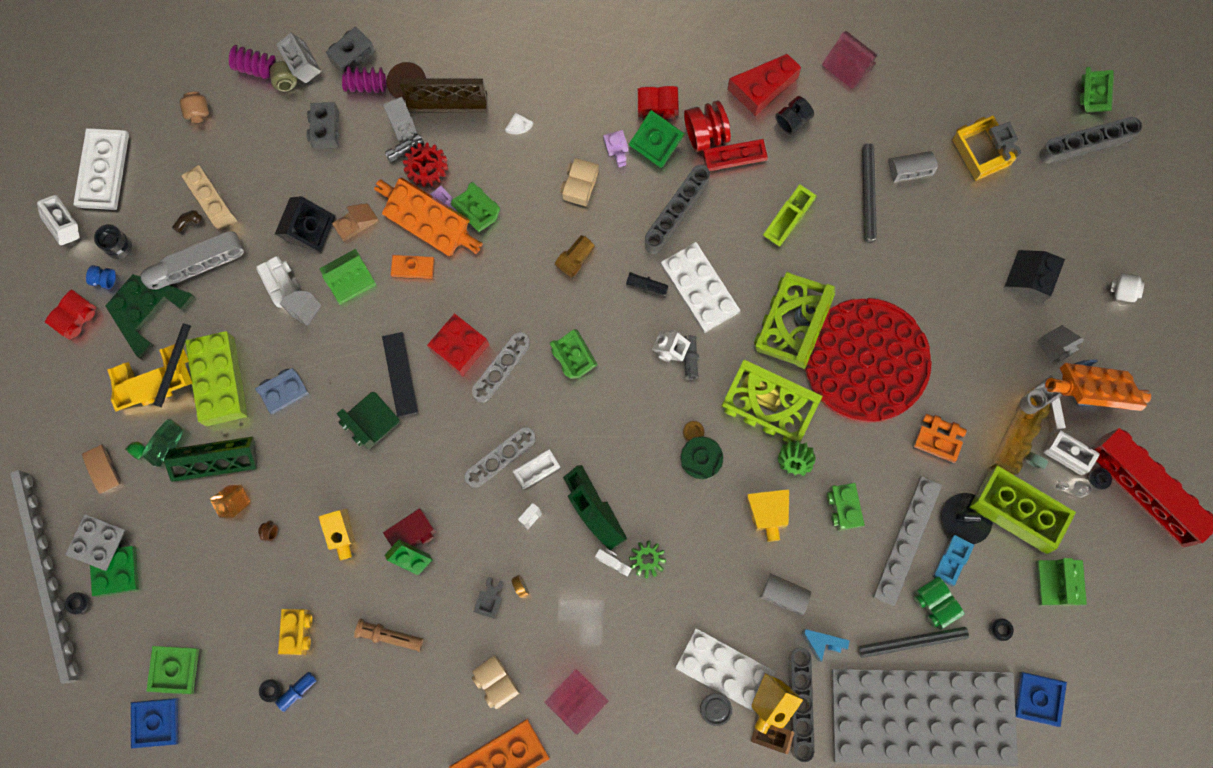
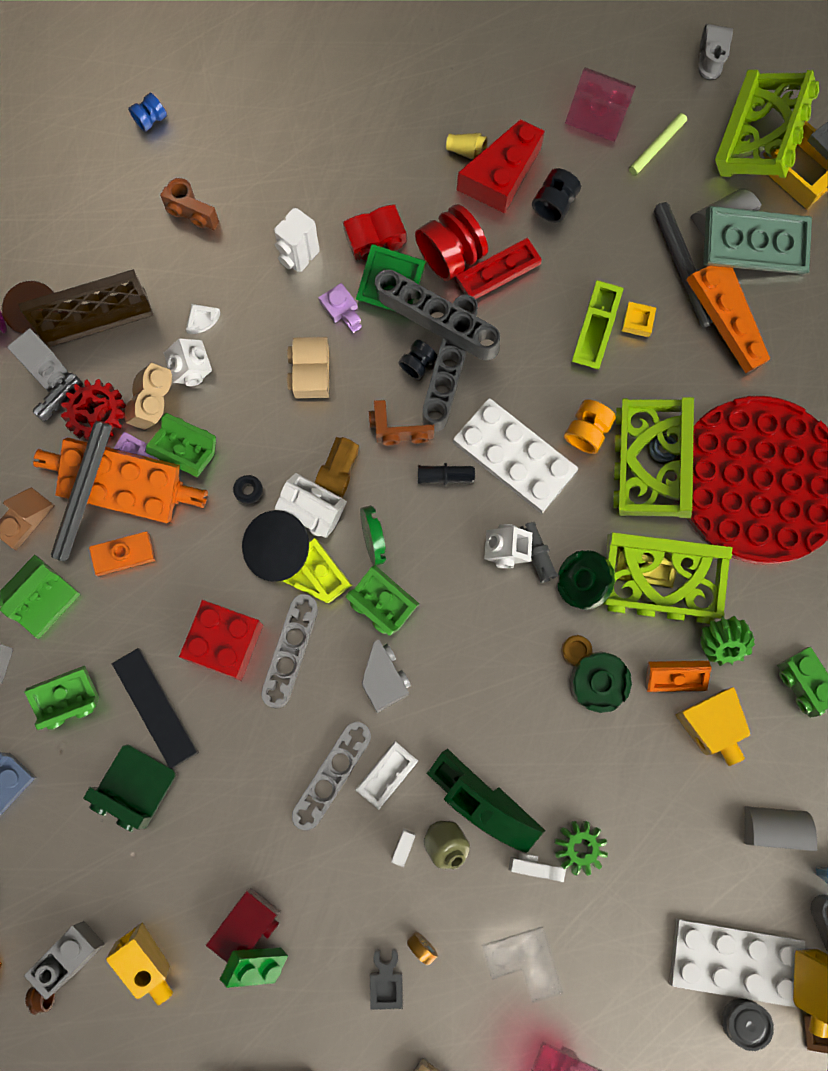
camera: 25 degrees left, 0 degrees up
none -> bright green bracket [24,665,99,730]
none -> light grey slope [24,921,105,1000]
none -> dark grey axle [51,421,112,561]
none -> tan brick [125,363,172,430]
none -> dark orange plate [160,178,219,230]
none -> white brick [163,339,212,386]
none -> black plate [233,475,263,504]
none -> black shield [242,510,309,581]
none -> white brick [274,208,320,272]
none -> white brick [275,473,347,538]
none -> neon yellow wing [283,538,352,603]
none -> green tile [360,505,386,566]
none -> light grey slope [362,639,411,713]
none -> dark orange bracket [369,400,434,446]
none -> dark grey beam [375,270,500,360]
none -> black wheel [398,339,438,380]
none -> olive head [424,821,470,869]
none -> light yellow cone [446,133,488,160]
none -> dark green tile [557,550,615,610]
none -> light orange wheel [564,400,616,454]
none -> yellow plate [622,302,656,337]
none -> yellowish green bar [629,113,687,175]
none -> orange plate [645,661,711,692]
none -> orange wing [686,266,771,374]
none -> light grey piece [698,24,733,80]
none -> sand green tile [703,206,812,274]
none -> lime fence [715,70,819,178]

